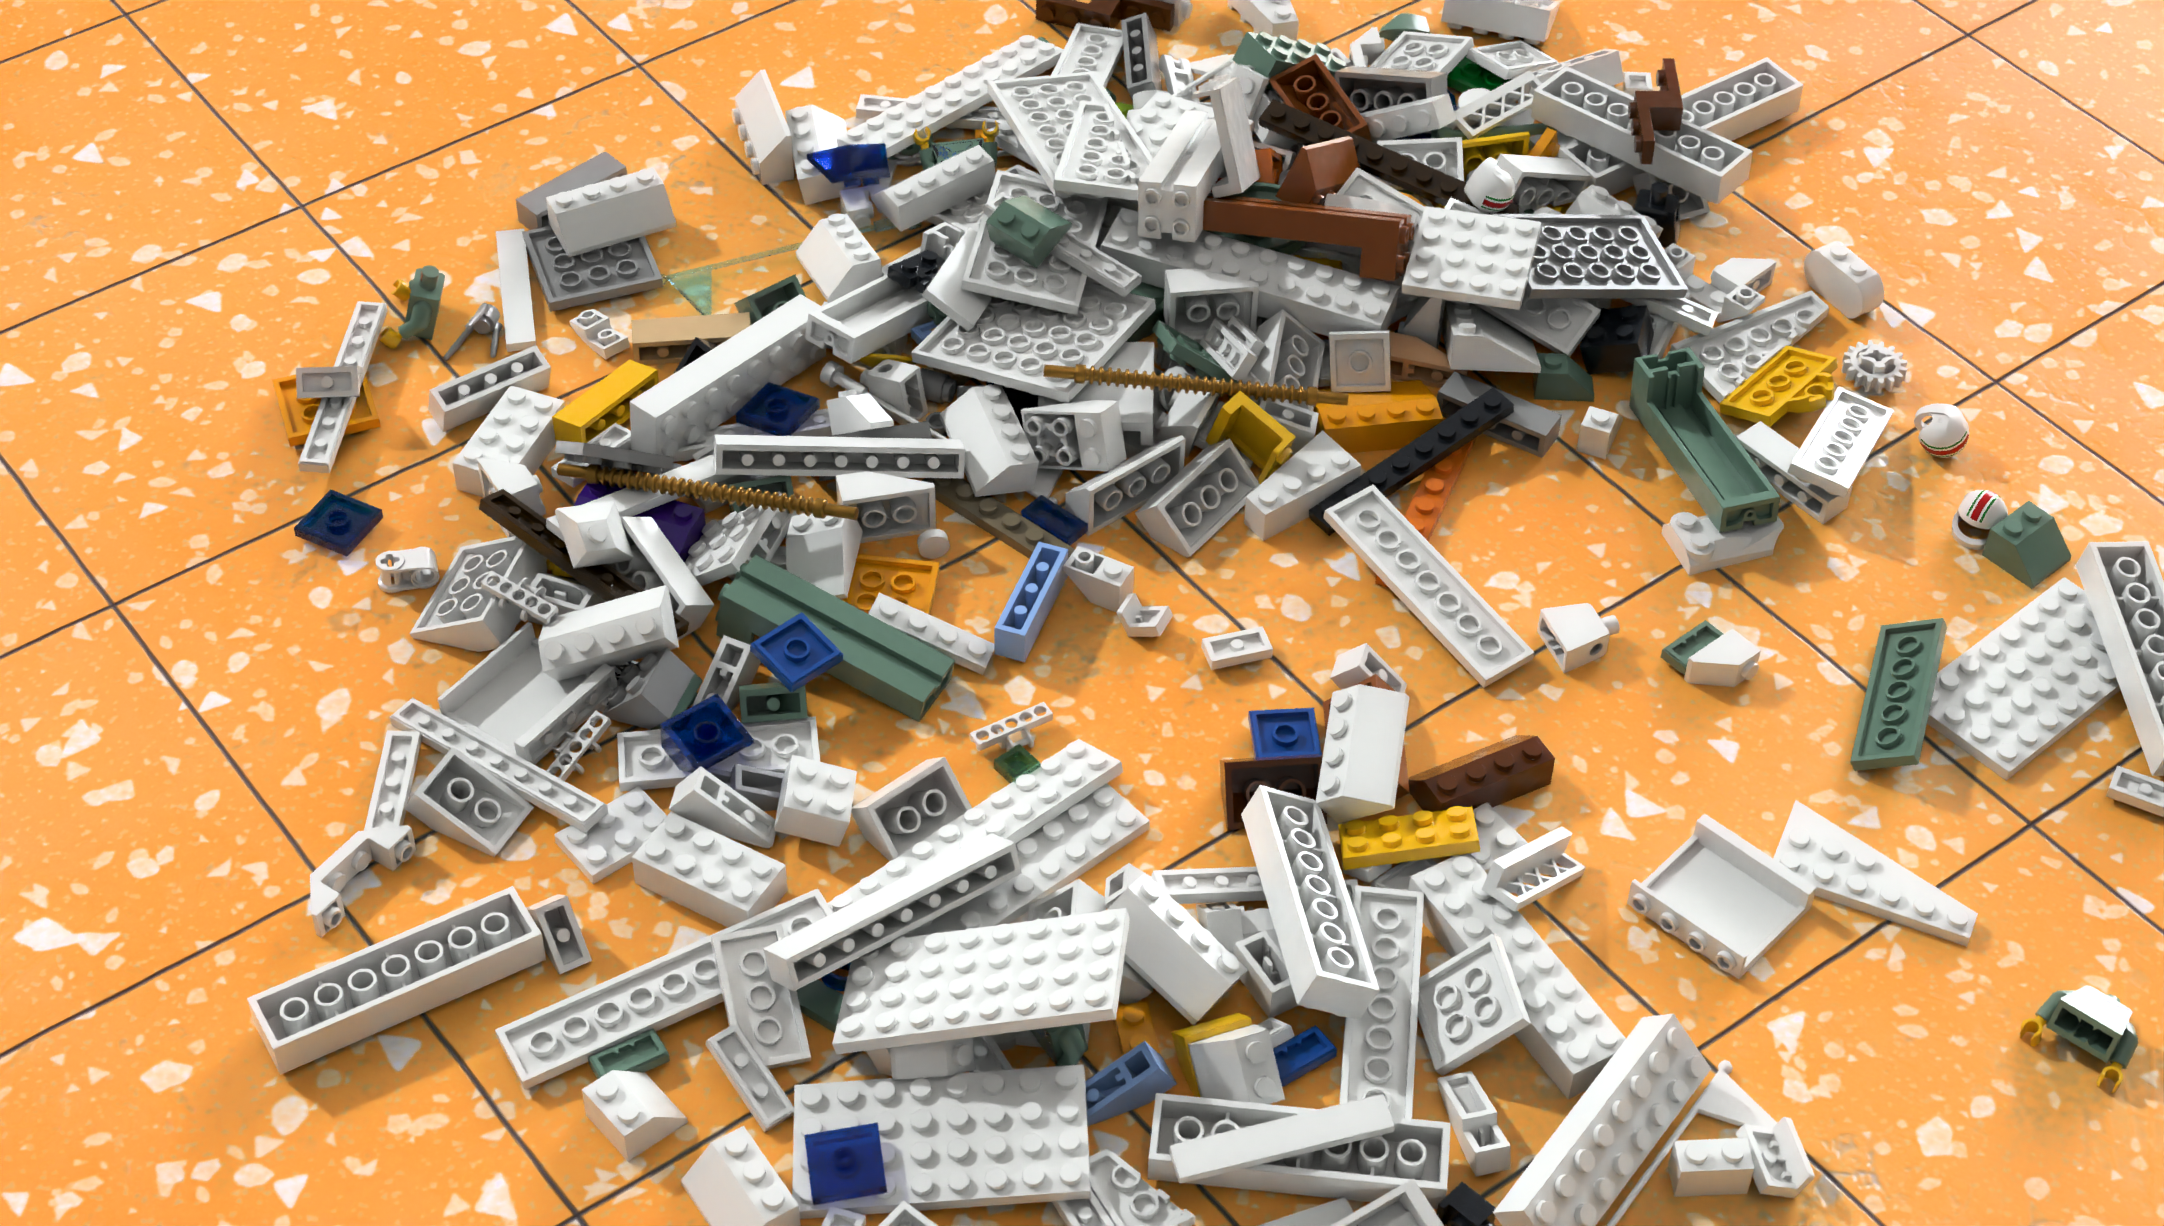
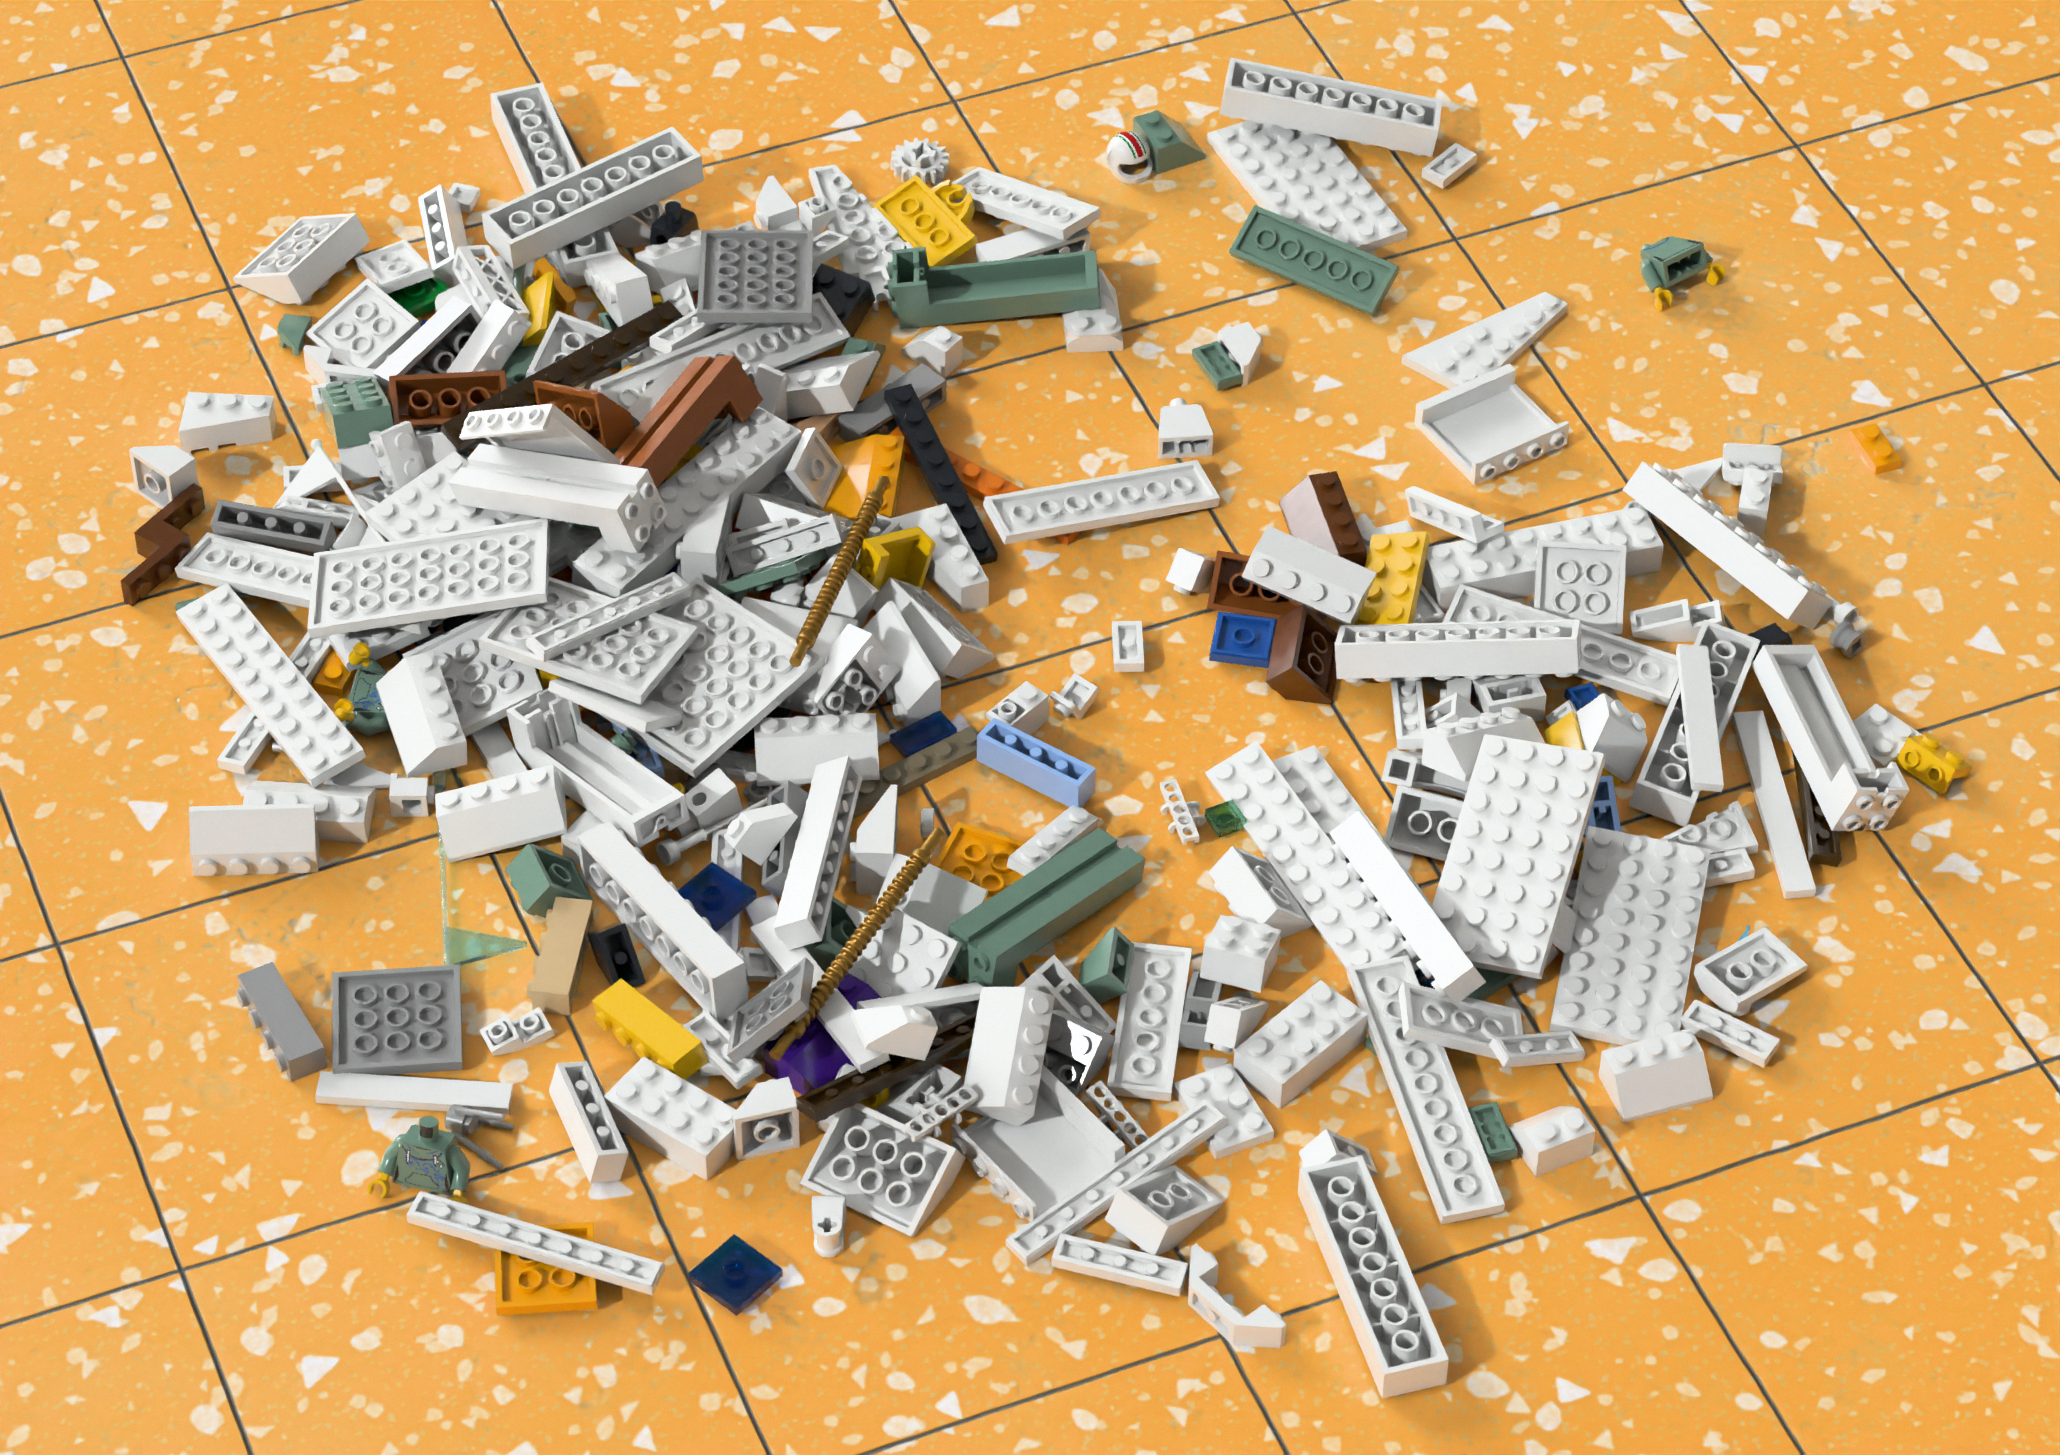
camera: 75 degrees left, 0 degrees up
white panel [296,366,363,399] -> none
white slope [546,167,676,257] -> none
clear blue slope [660,694,754,773] -> none
blue plate [750,612,843,693] -> none
clear blue plate [804,1123,888,1205] -> none
clear blue slope [806,143,890,188] -> none
black plate [887,250,945,293] -> none
sand green slope [986,195,1072,268] -> none
white wing [1053,101,1138,201] -> none
white plate [1402,206,1541,310] -> none
white helmet [1464,157,1516,213] -> none
reddish brown bracket [1628,58,1683,164] -> none
white brick [1804,241,1884,319] -> none
white helmet [1914,403,1970,458] -> none

